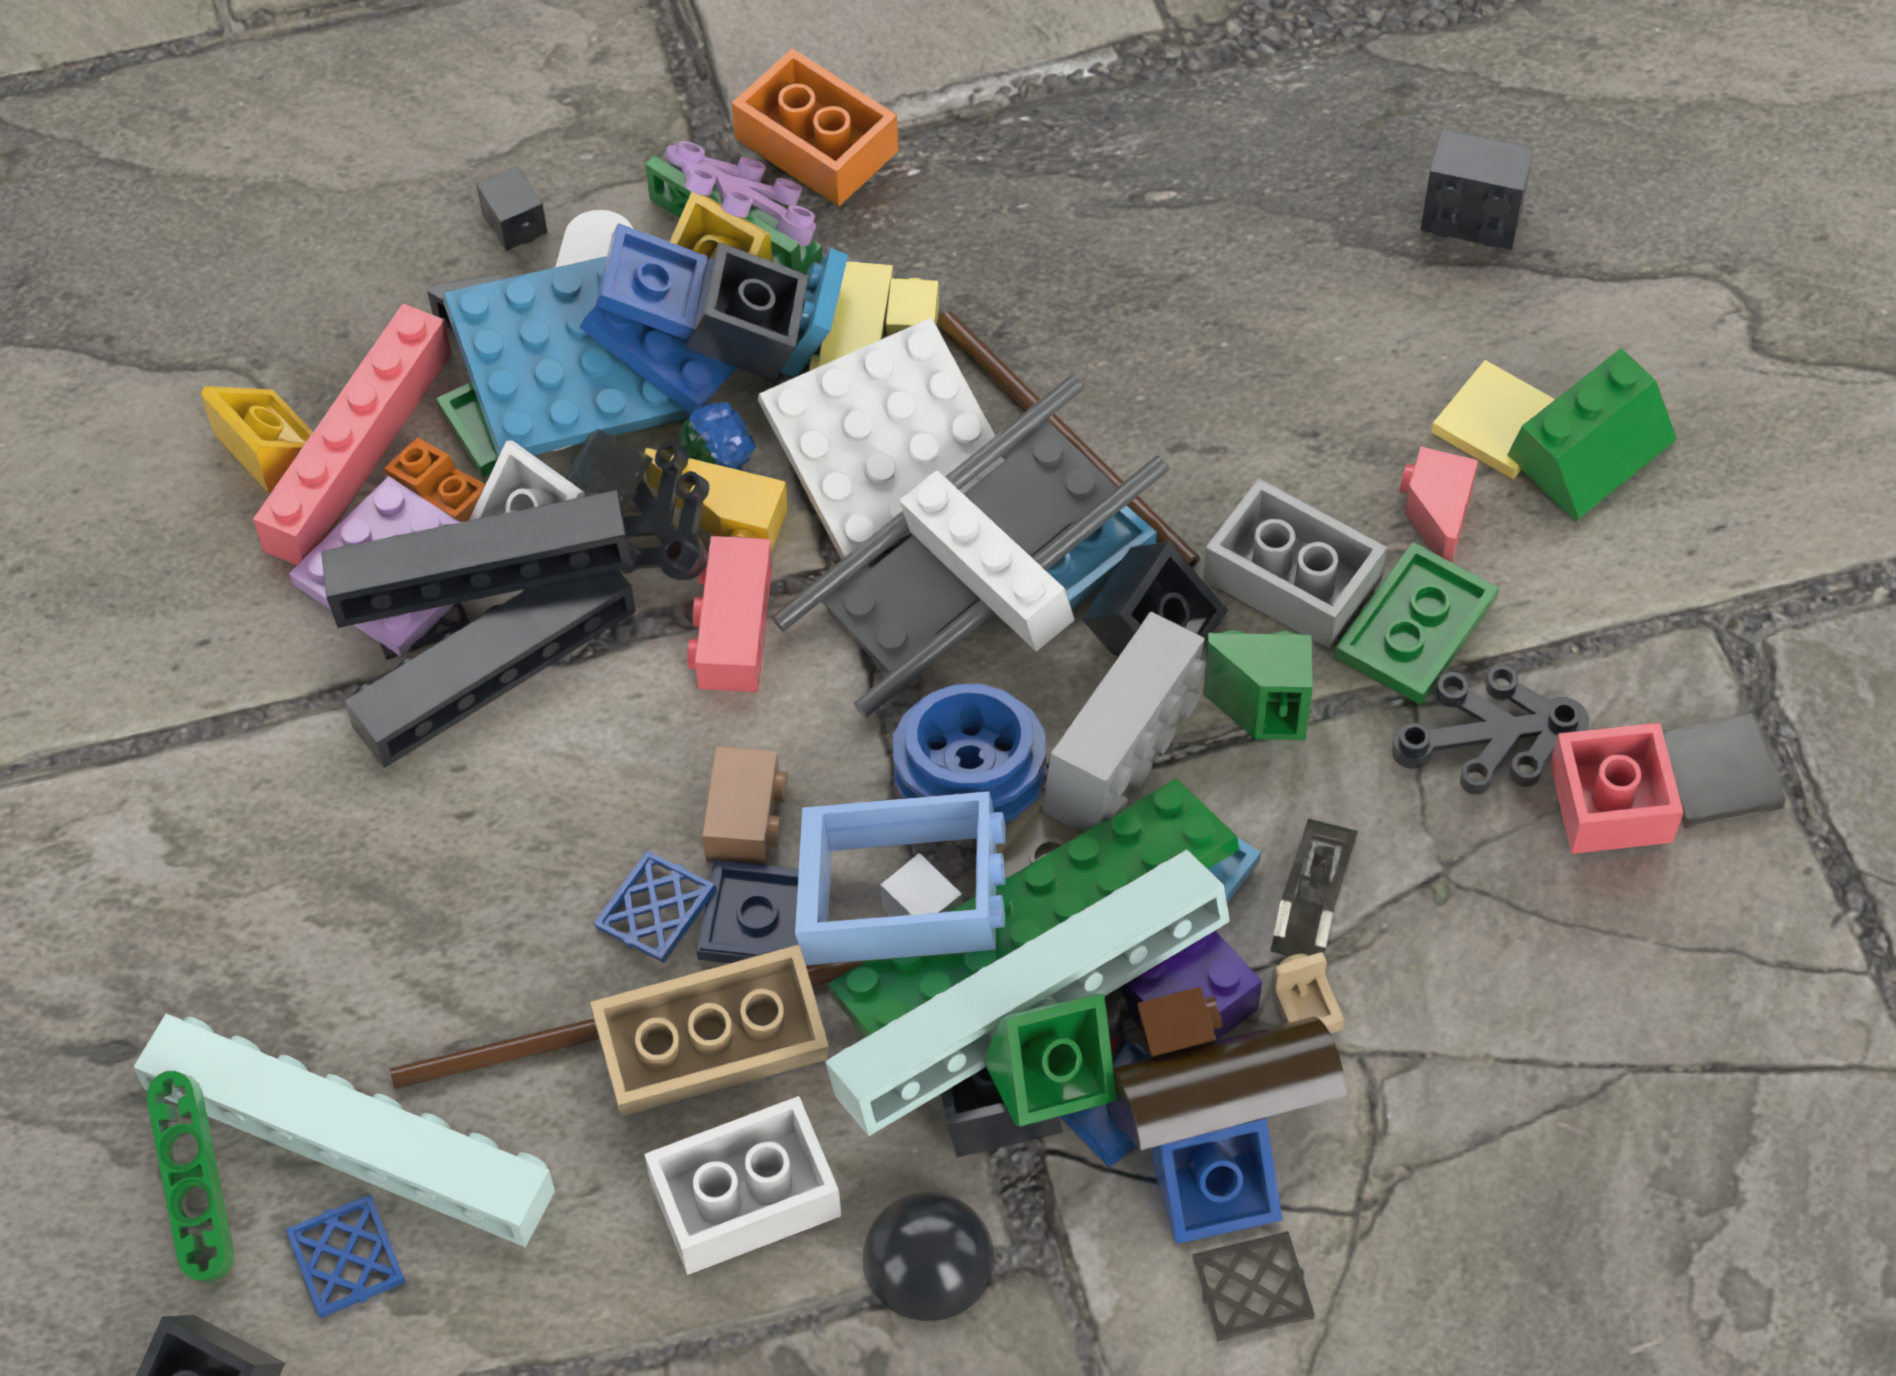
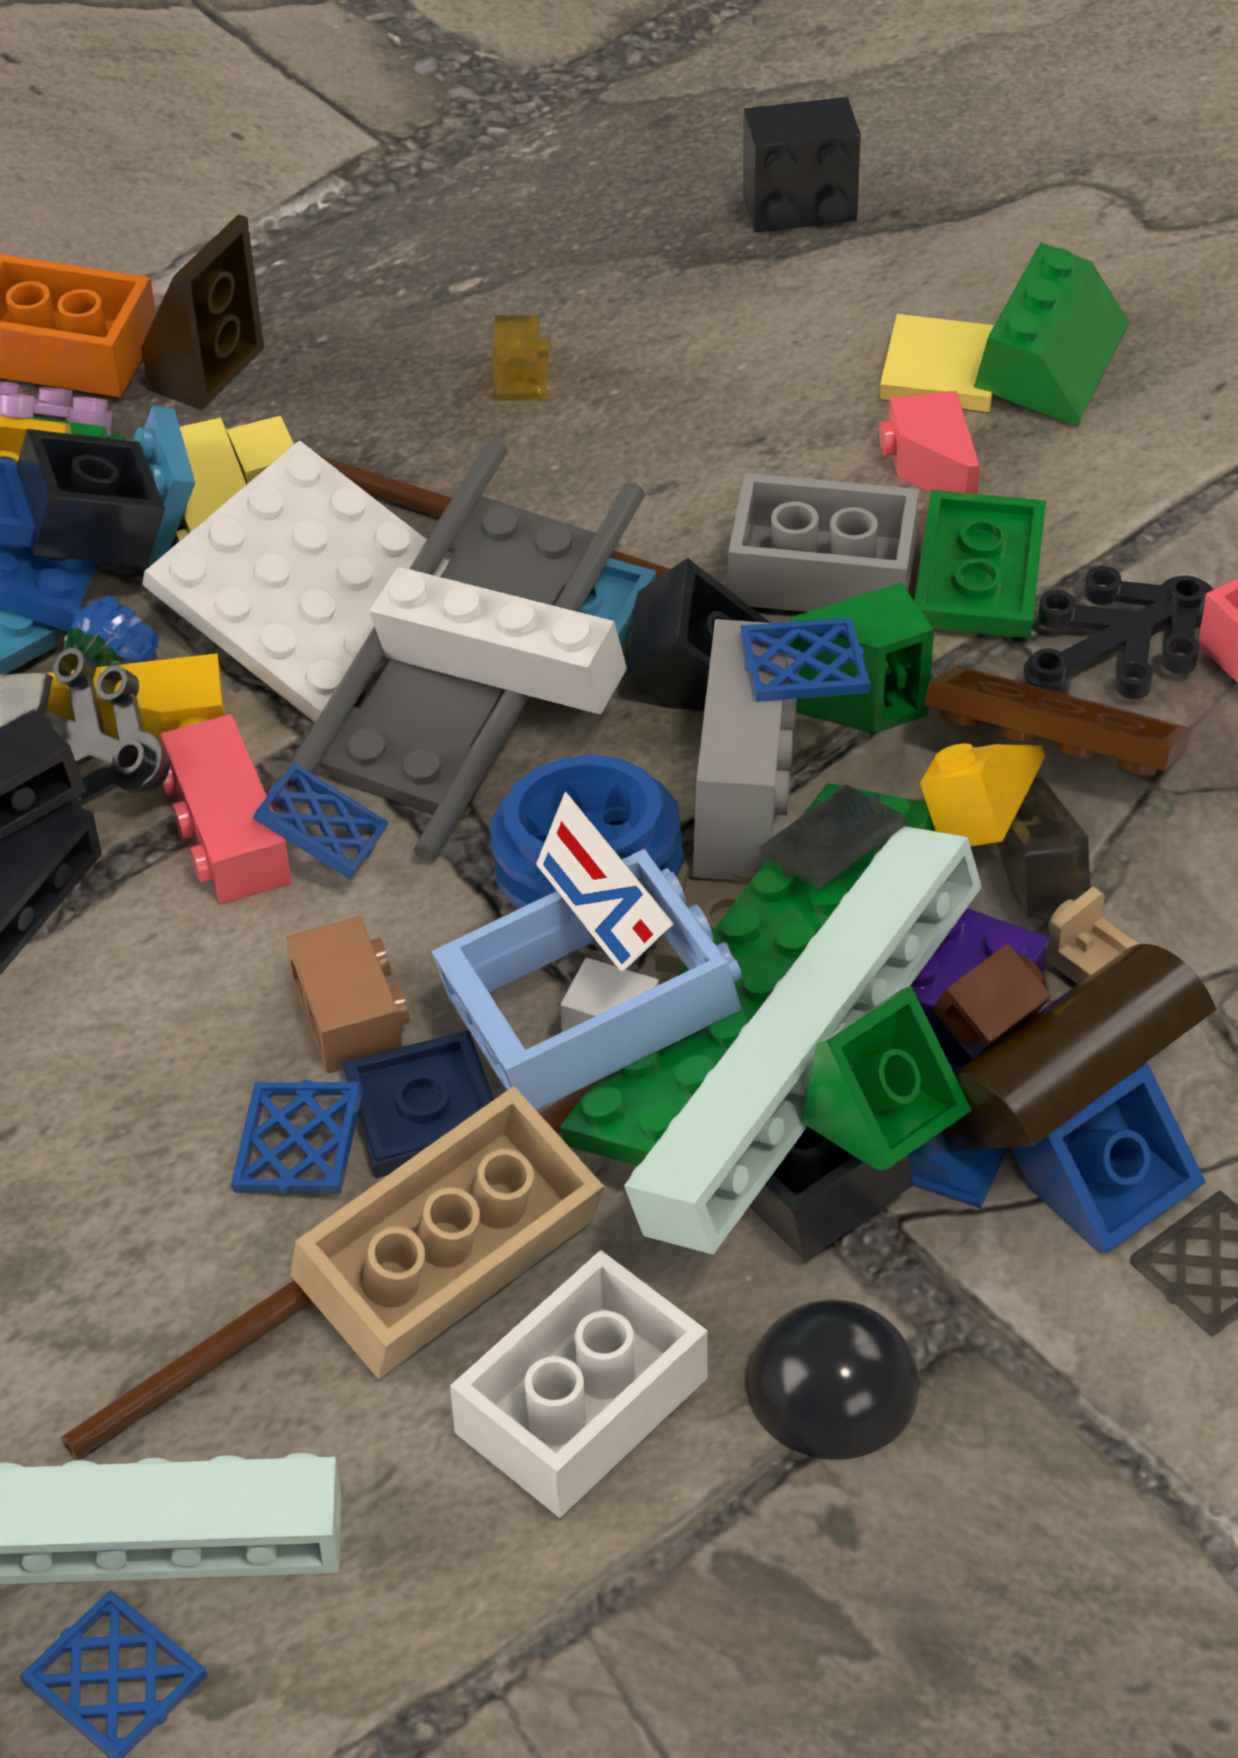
camera: 25 degrees left, 10 degrees down
none -> dark brown slope [141,214,264,411]
none -> blue window [252,763,389,879]
none -> clear yellow brick [492,315,551,401]
none -> white sticker [536,791,674,973]
none -> blue window [740,617,870,702]
none -> clear smoke piece [759,784,907,889]
none -> yellow slope [920,743,1045,847]
none -> reddish brown plate [924,665,1192,775]

